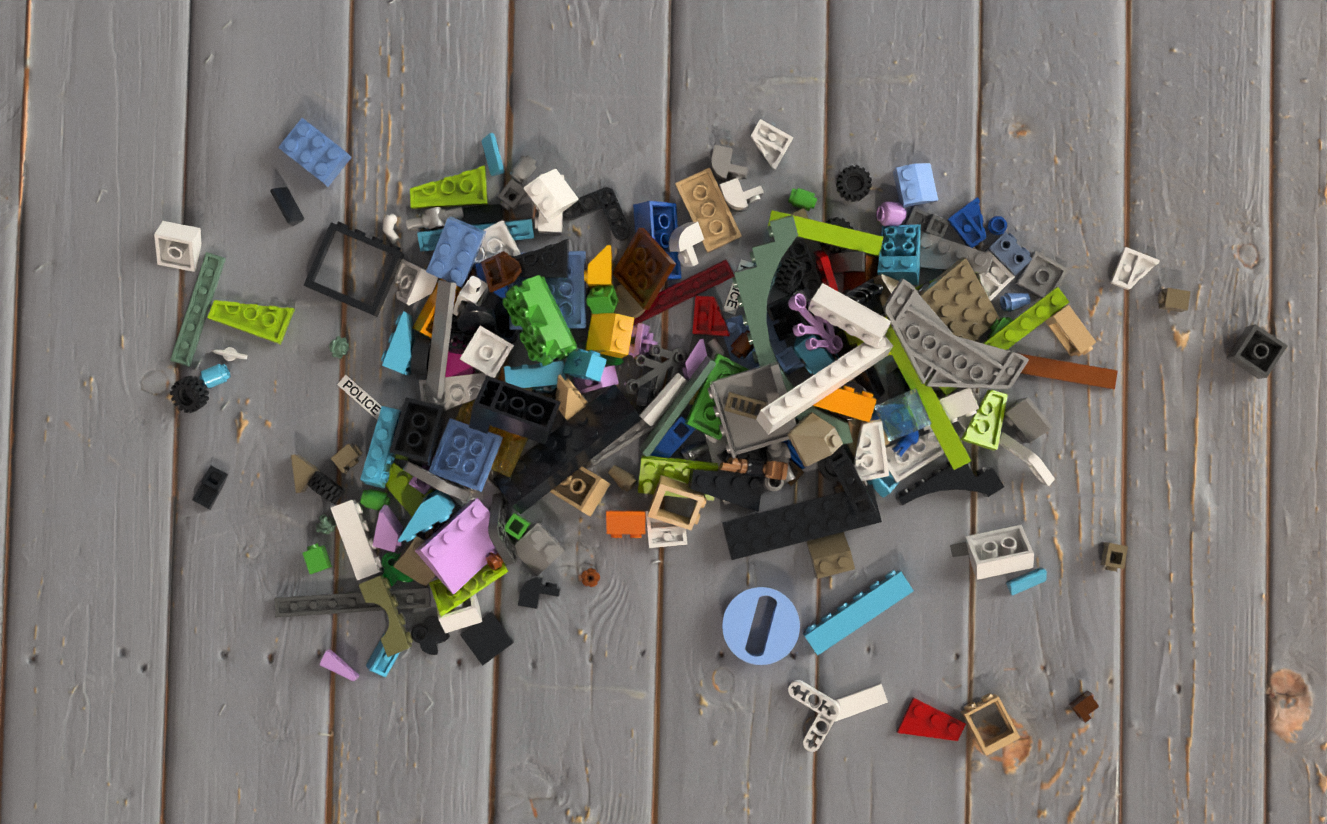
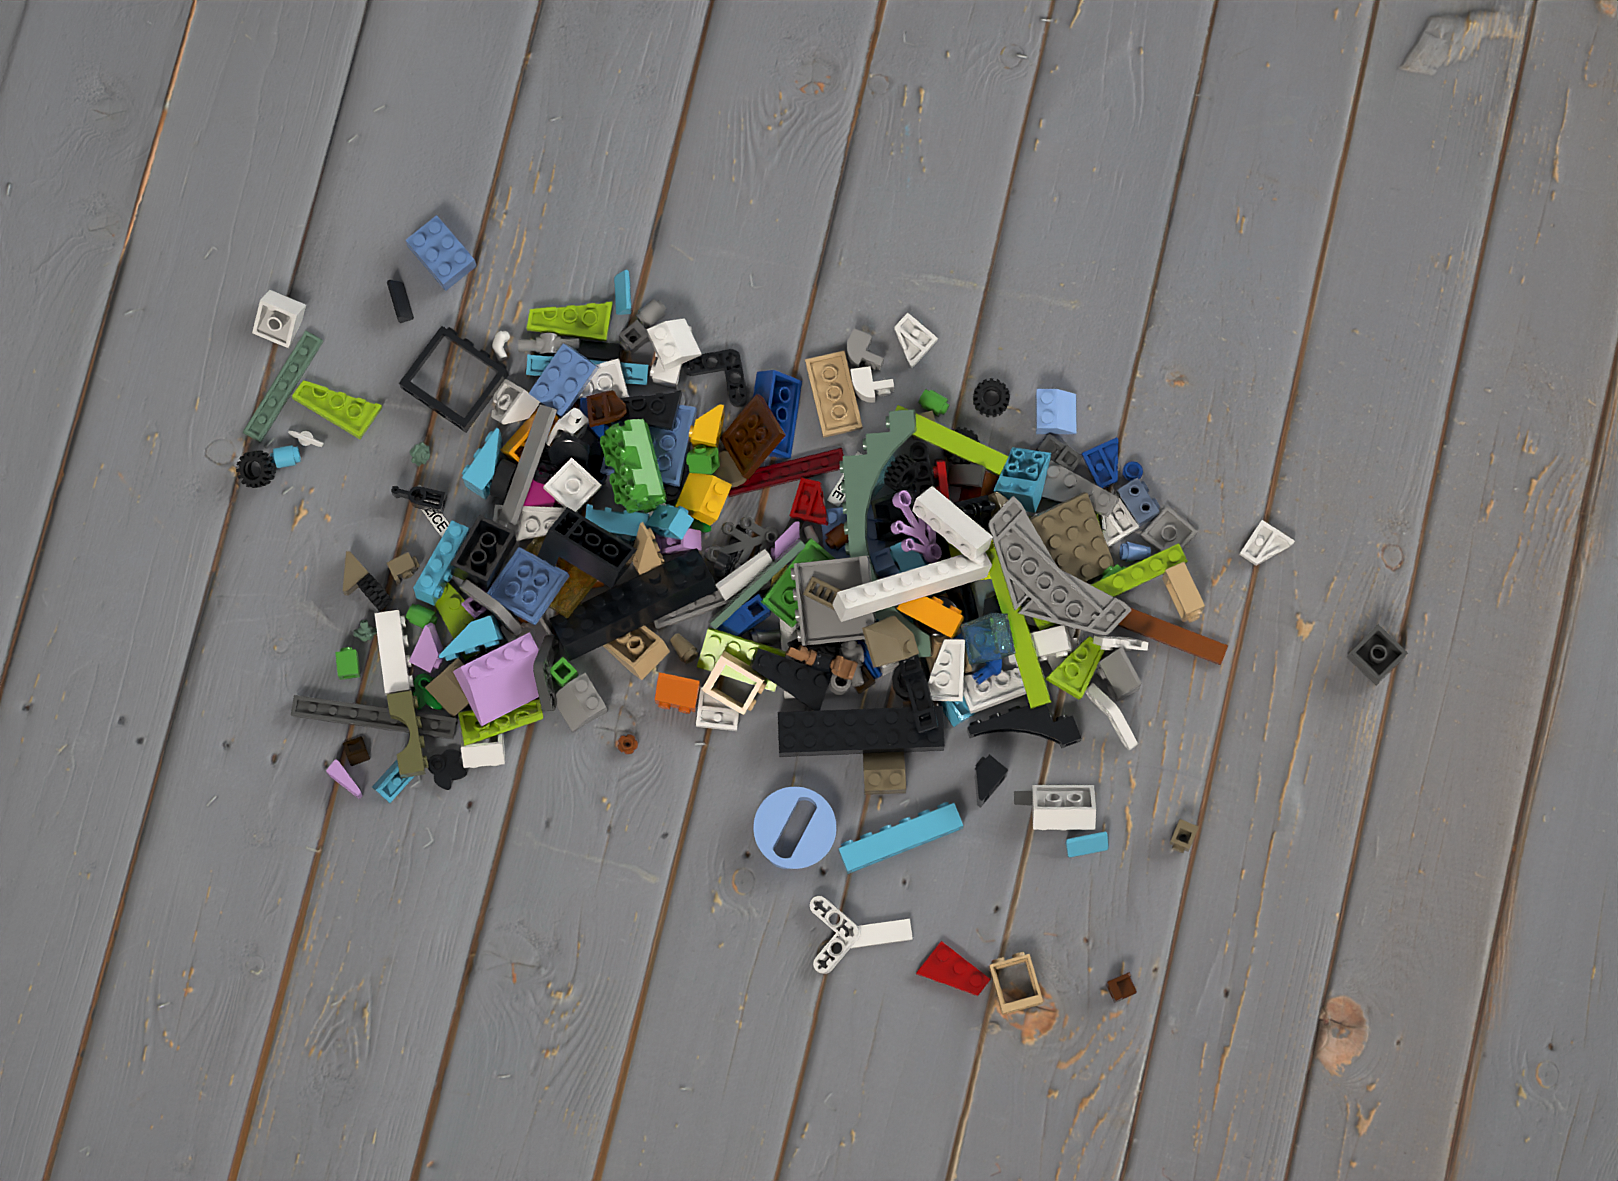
camera: 20 degrees right, 10 degrees down
black slope [192,465,228,510] -> none
black tile [460,611,514,666] -> none
dark orange plate [486,552,503,571] -> none
black brick [518,577,561,609] -> none
lavender hips [628,323,658,360] -> none
white brick [669,222,704,266] -> none
lavender head [876,202,906,226] -> none
dark tan brick [1158,288,1191,312] -> none
none -> dark brown slope [343,736,370,766]
none -> black piece [391,486,447,514]
none -> black slope [975,754,1008,808]
none -> white wing [1093,635,1148,651]

